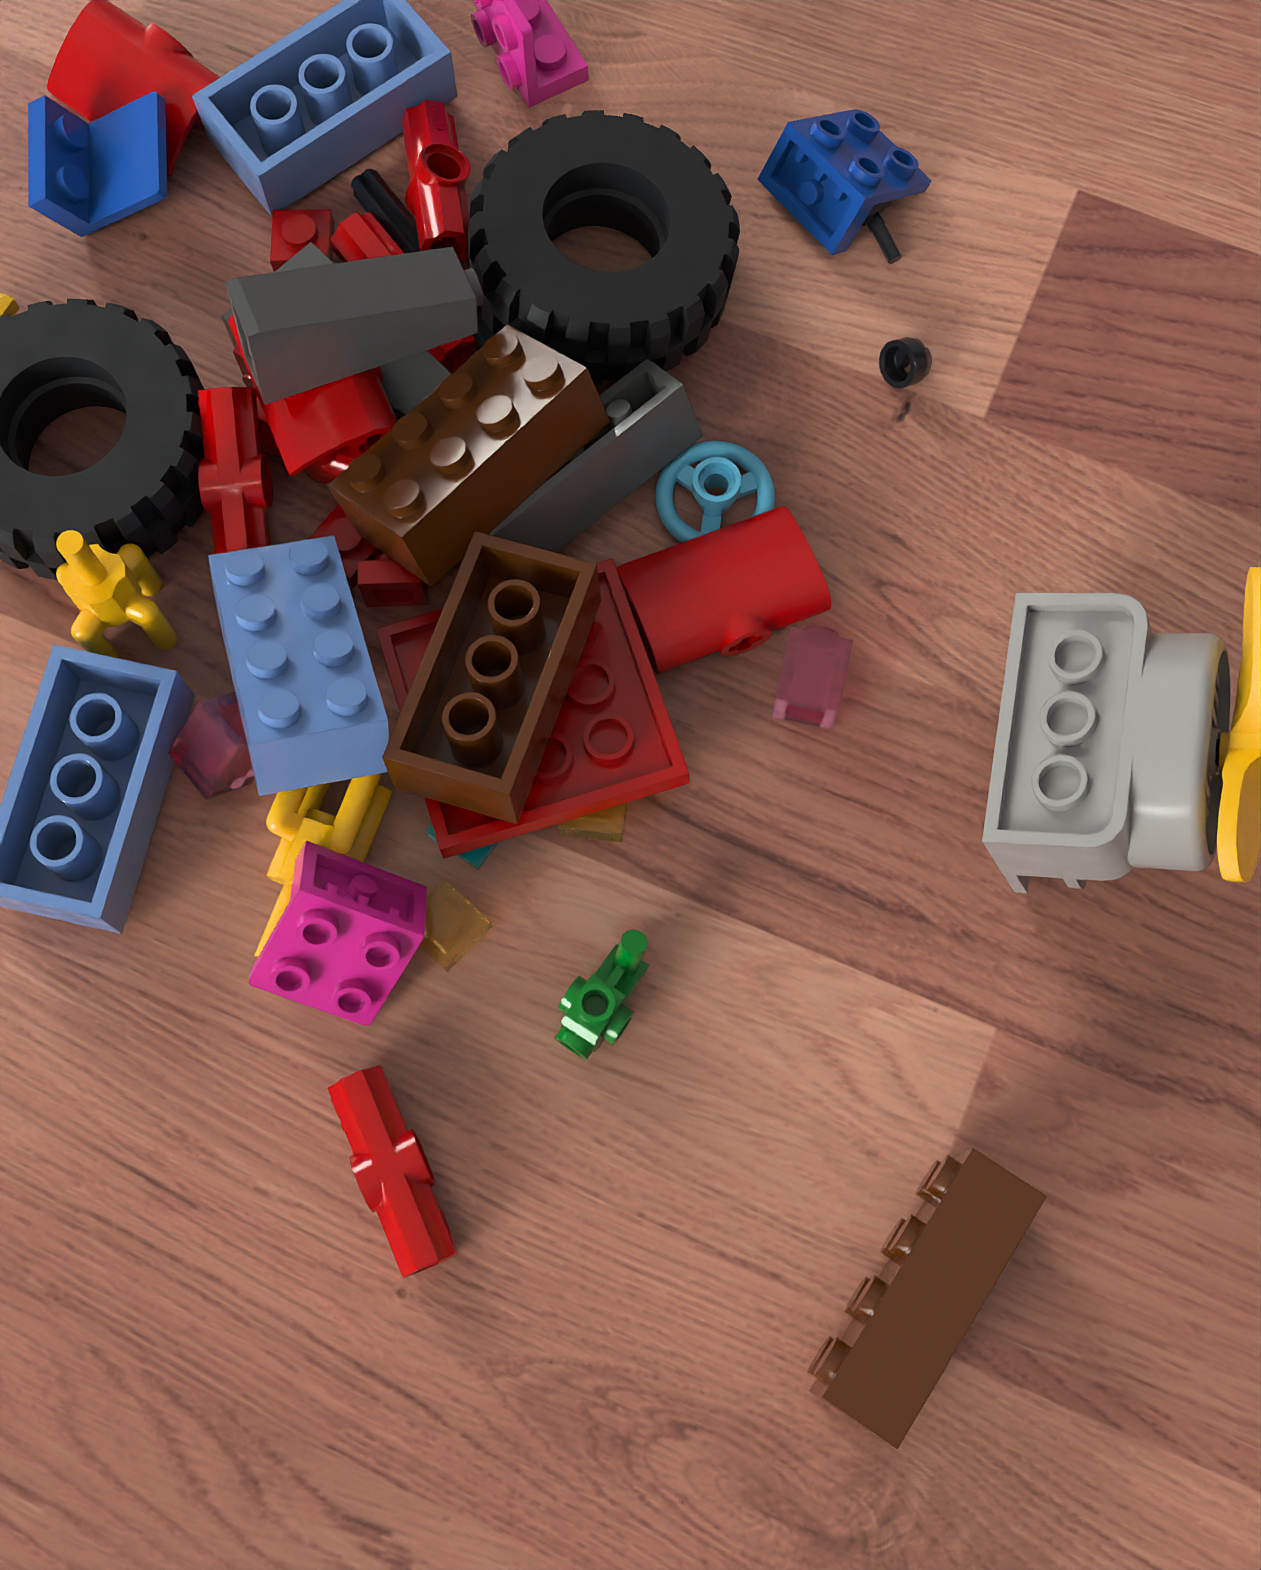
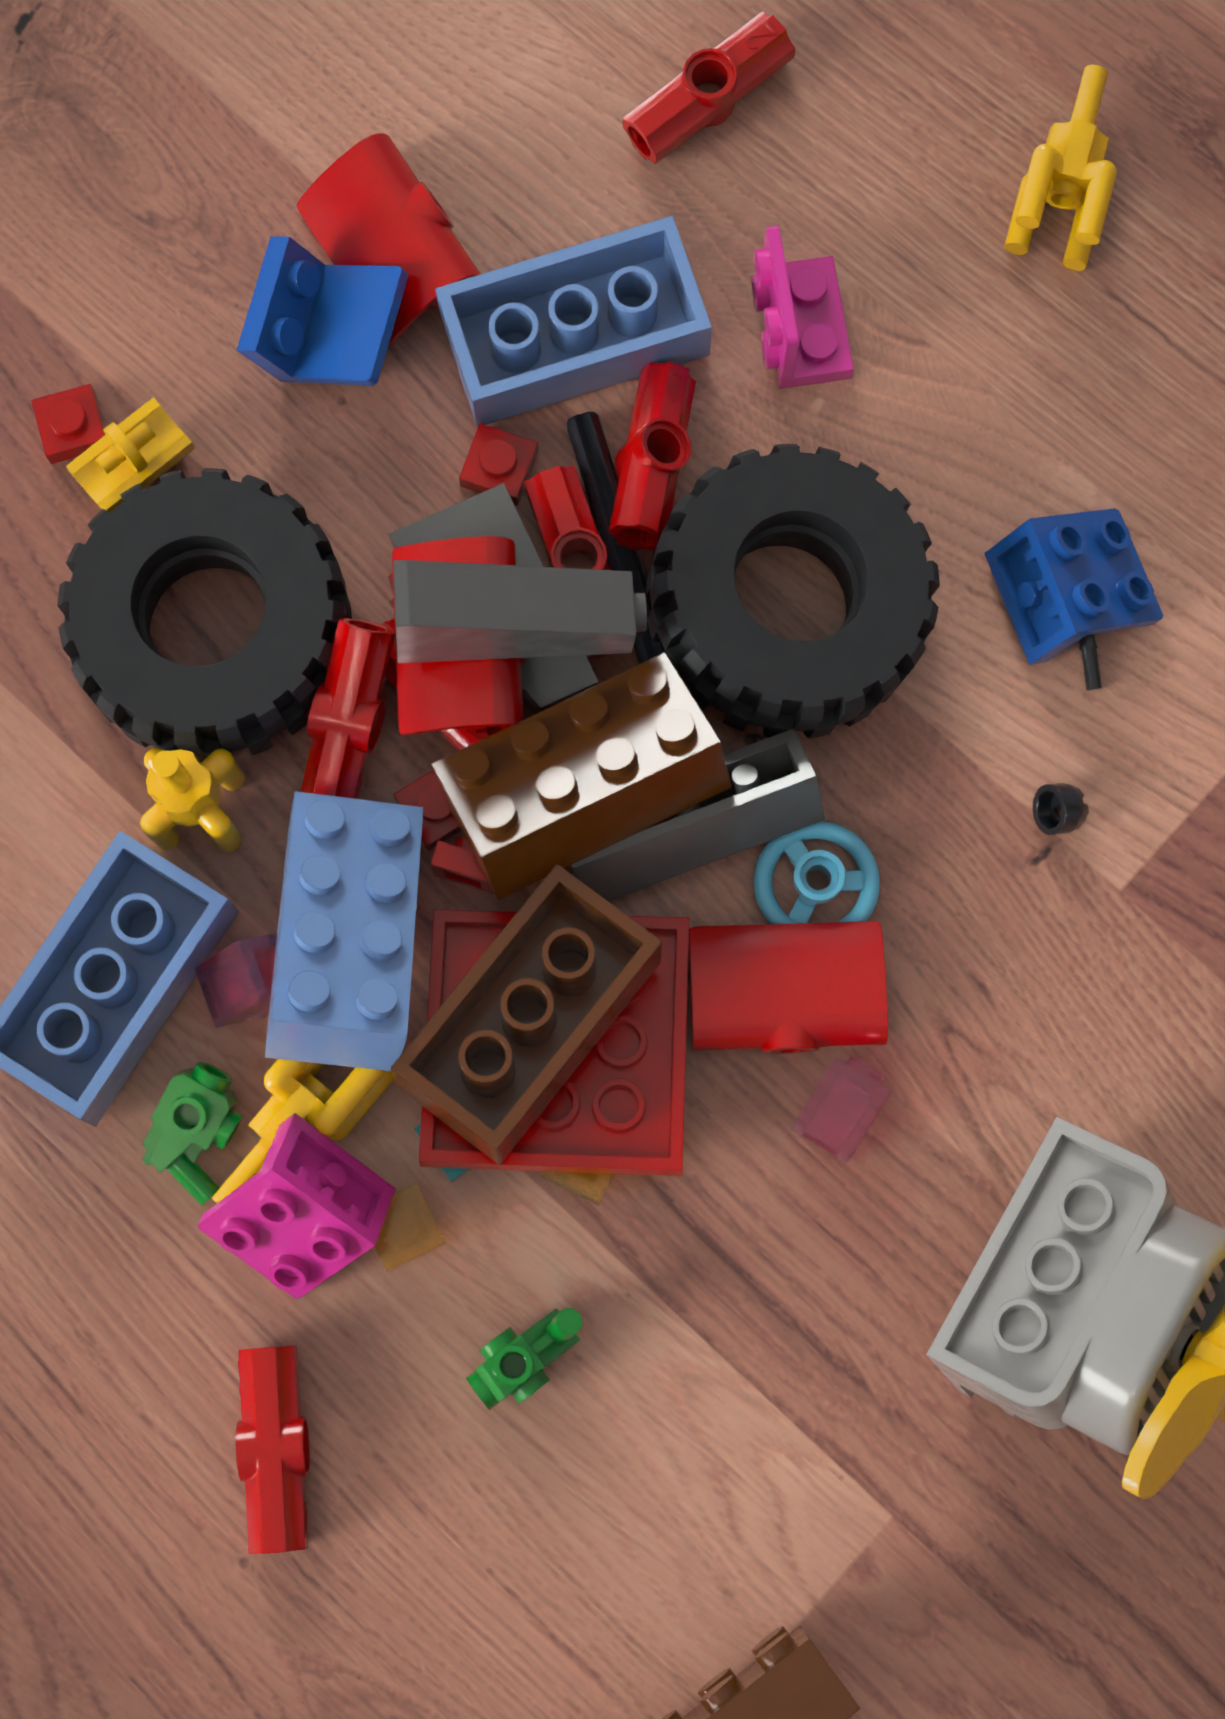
camera: 20 degrees right, 5 degrees up
none -> green piece [142,1062,243,1206]

